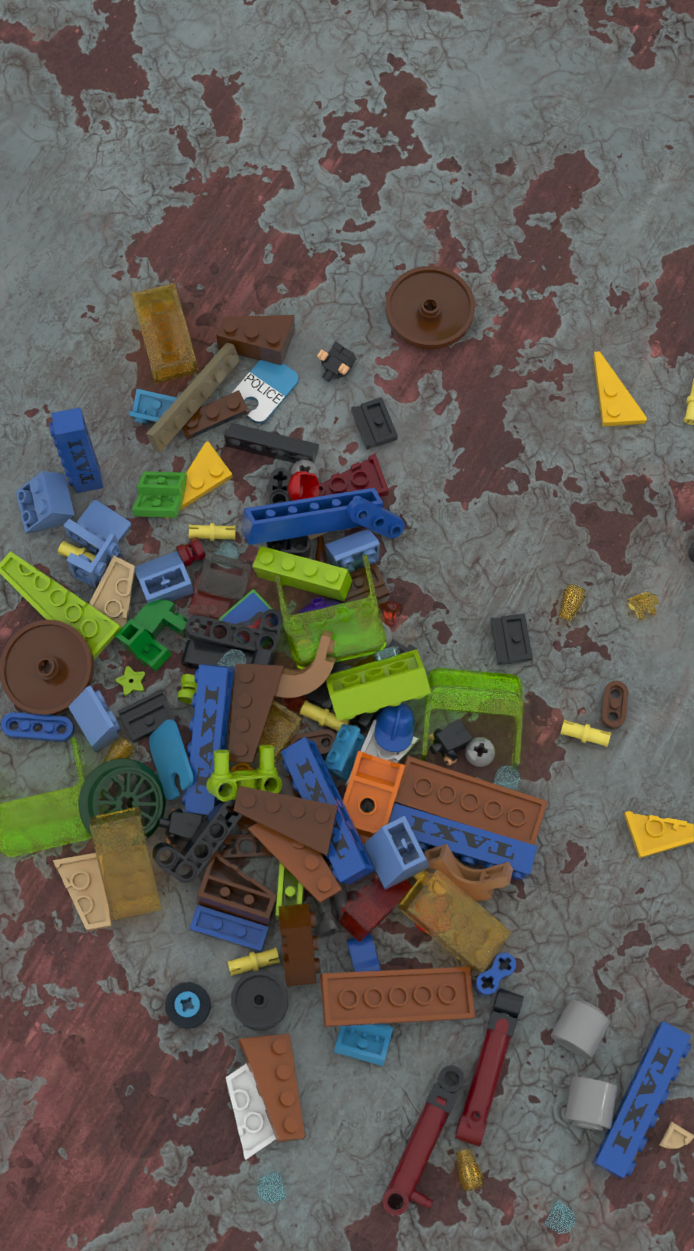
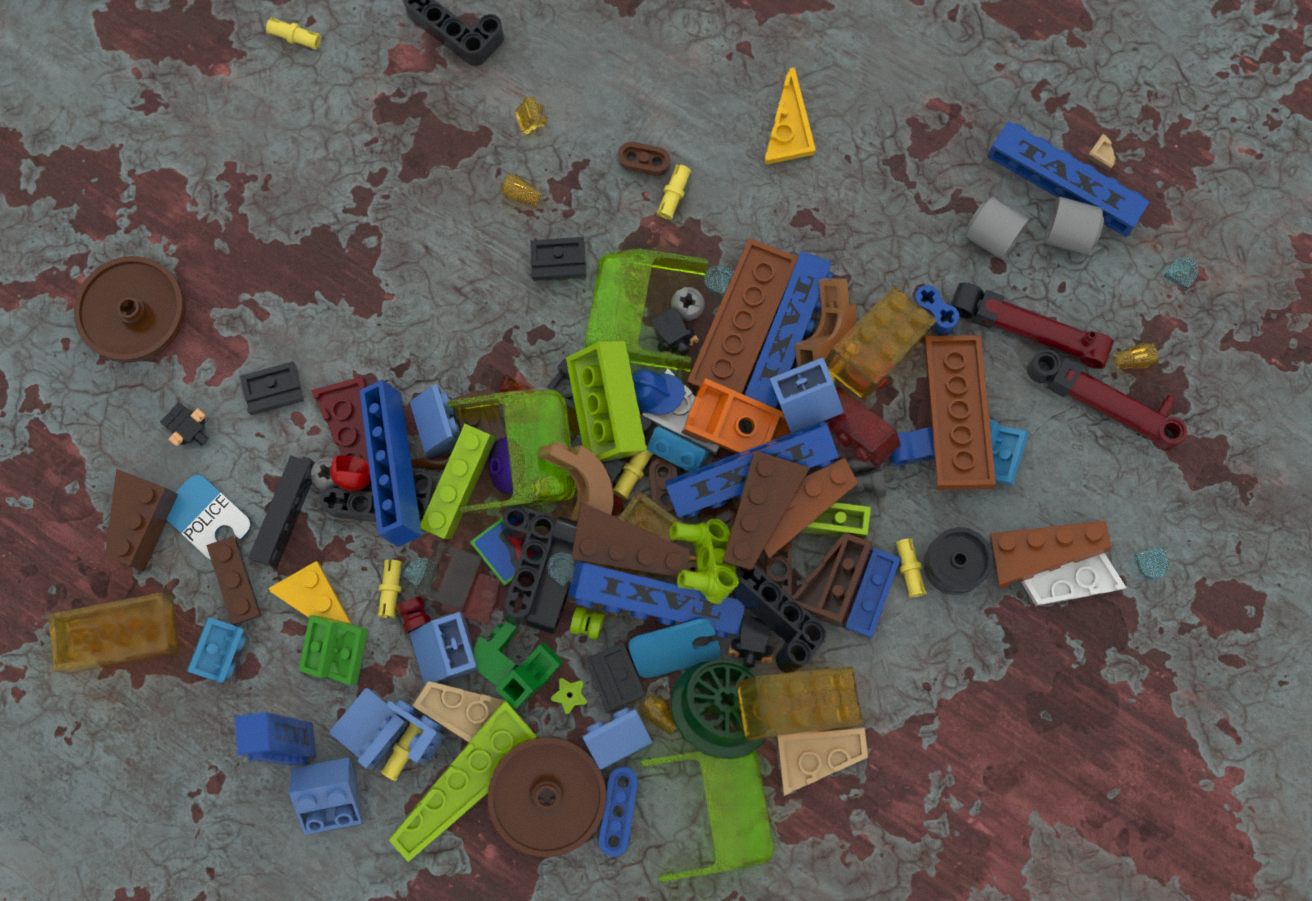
camera: 80 degrees left, 5 degrees up
dark tan plate [146,343,240,452] -> none
black wheel [165,982,211,1029] -> none
reddish brown wedge [279,903,321,987] -> none
blue plate [346,498,405,539] -> none
clear light blue tile [374,645,400,661] -> none
yellow wing [593,351,647,427] -> none

